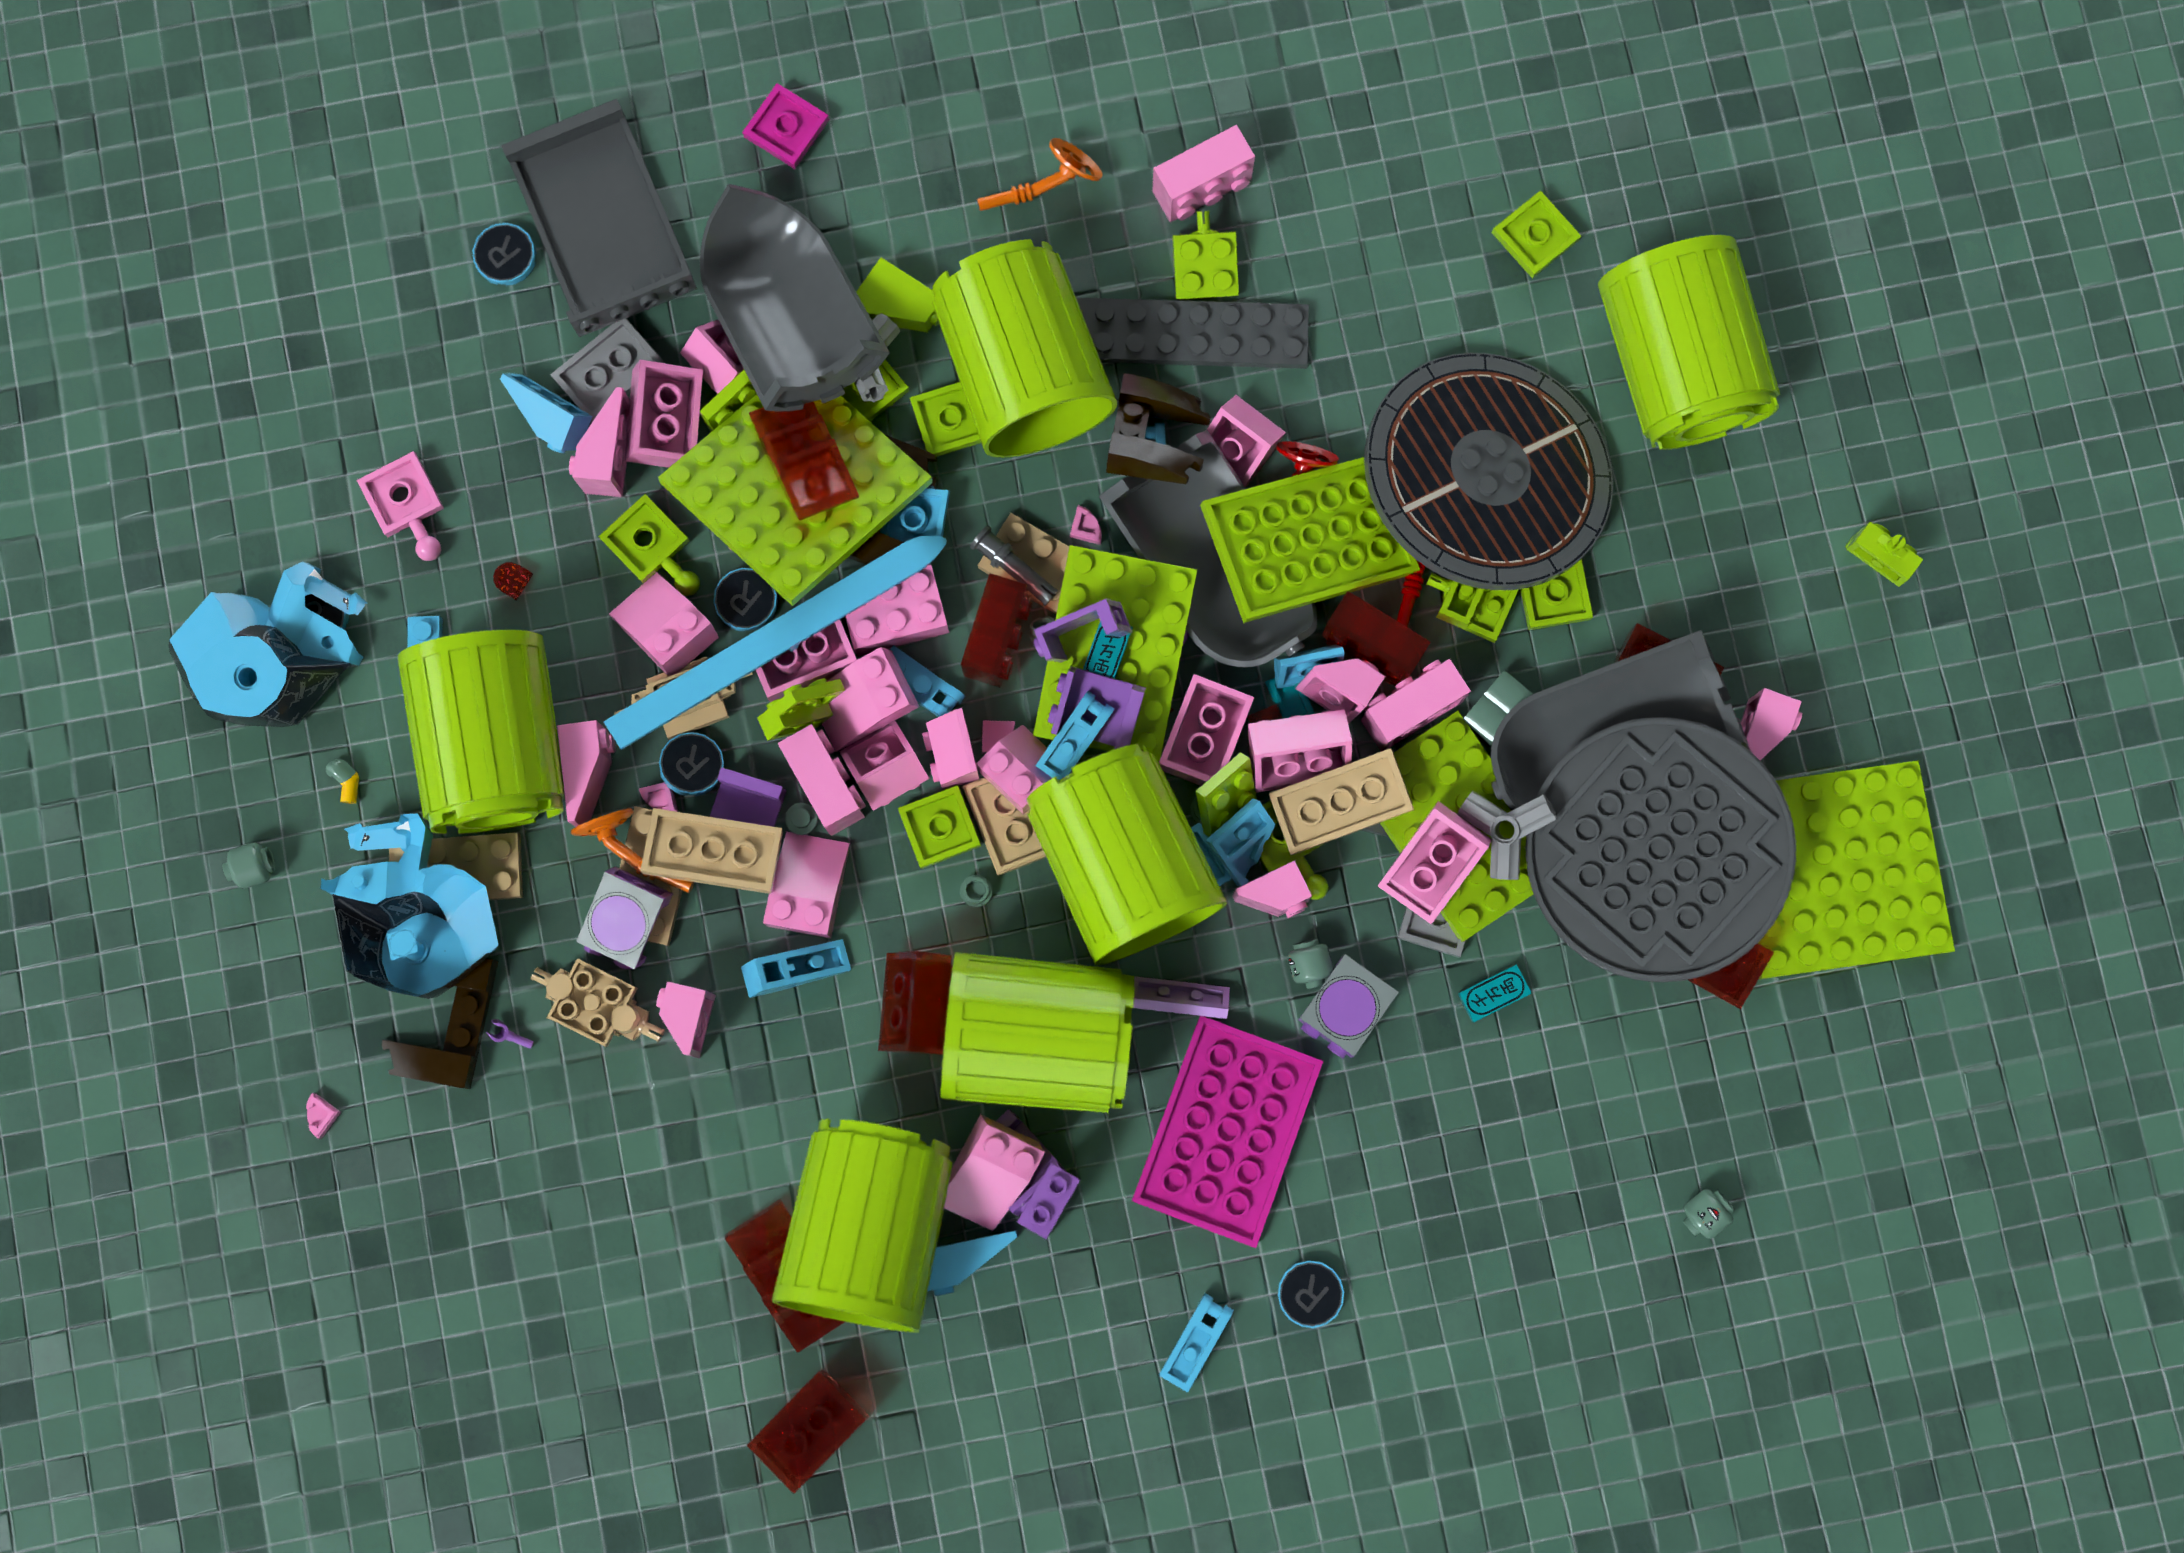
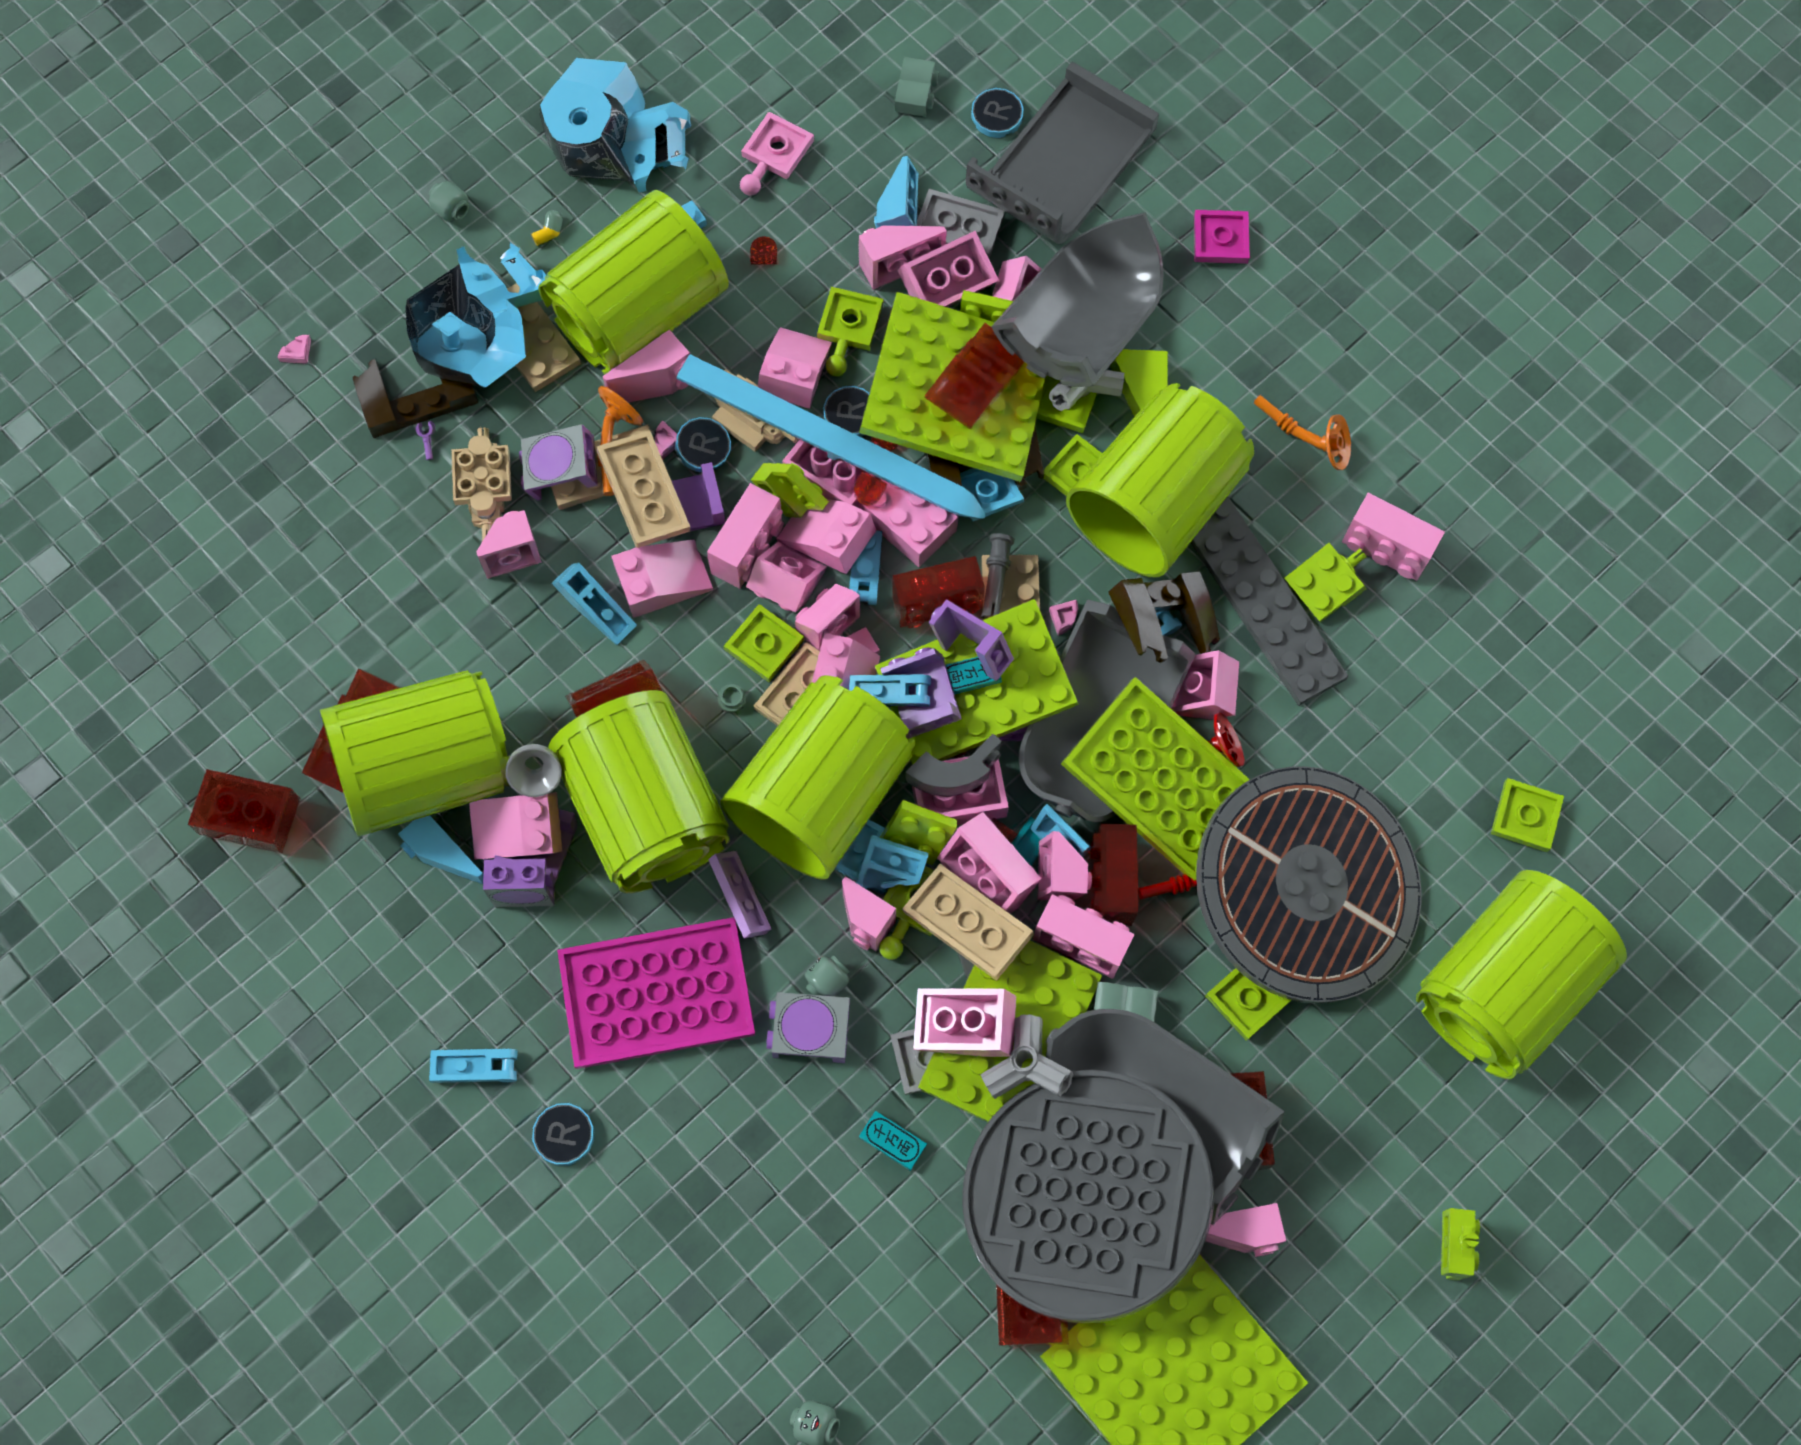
camera: 55 degrees right, 10 degrees down
lime plate [1426,572,1519,643] -> none
none -> light grey piece [506,744,562,797]
none -> clear red tile [854,471,887,506]
none -> sand green brick [895,57,939,117]
none -> dark grey arch [906,734,1002,796]

